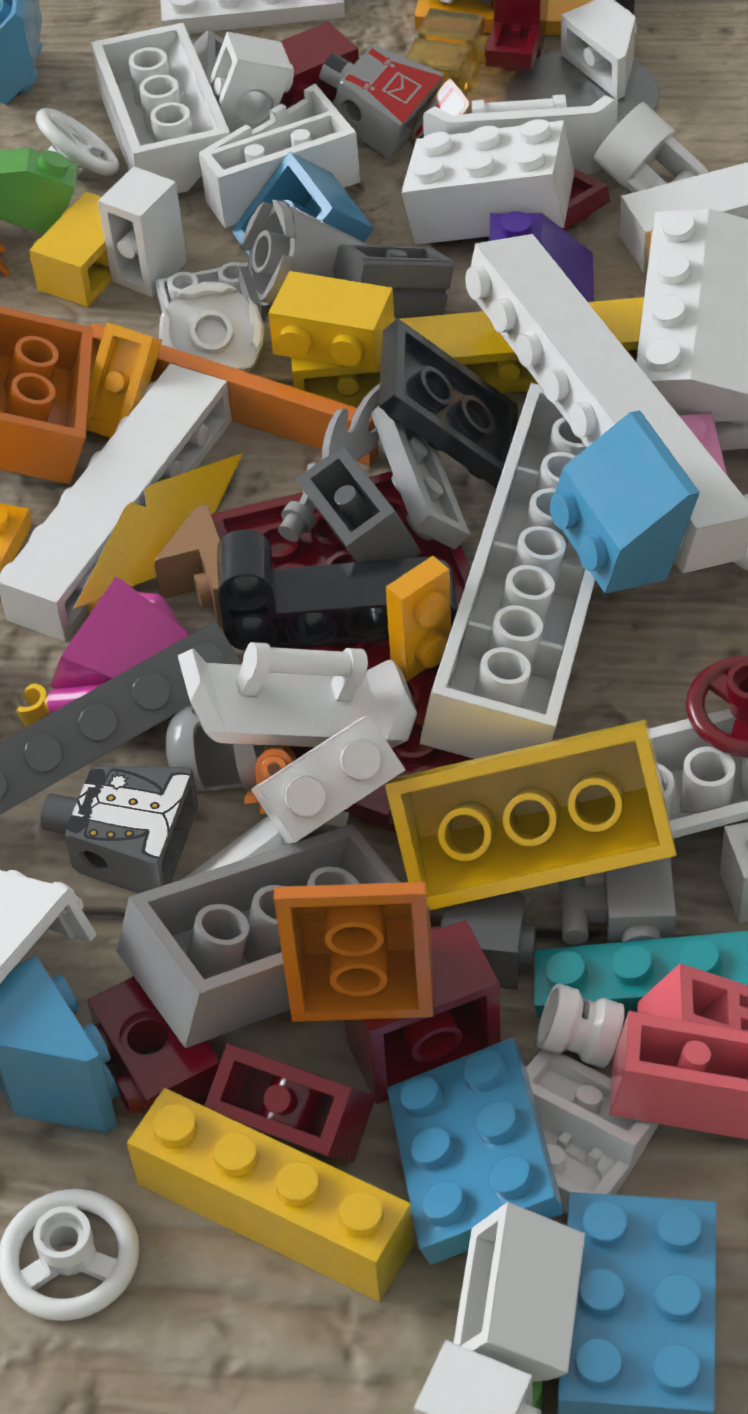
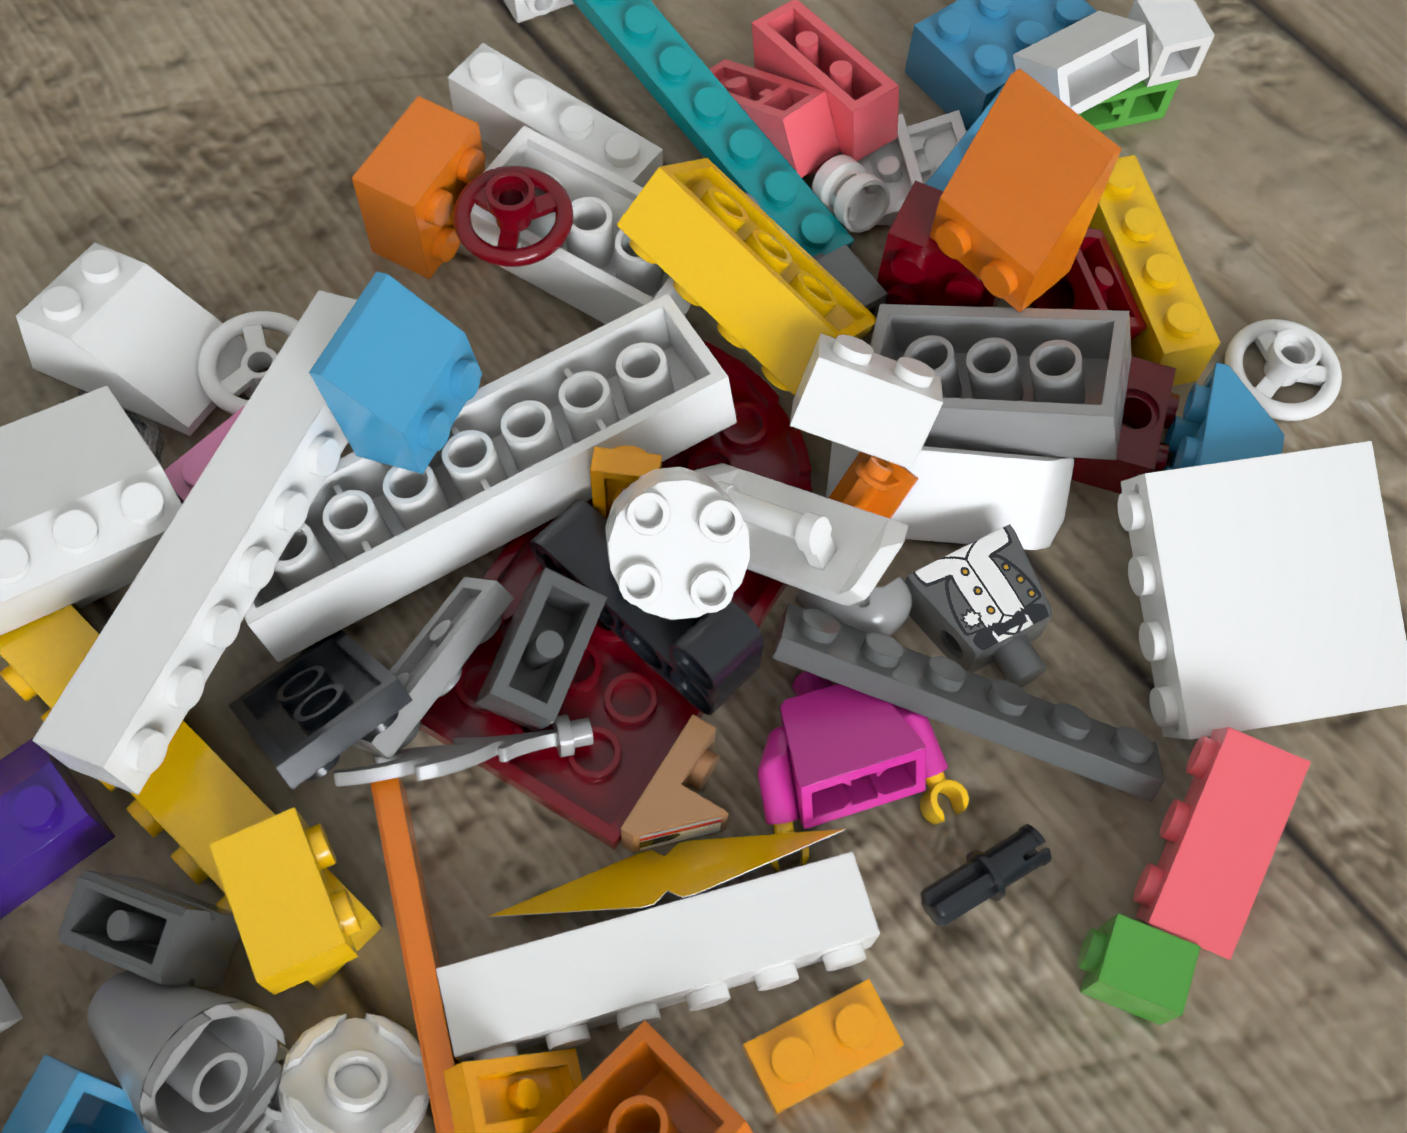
camera: 140 degrees left, 15 degrees up
none -> white brick [605,467,750,620]

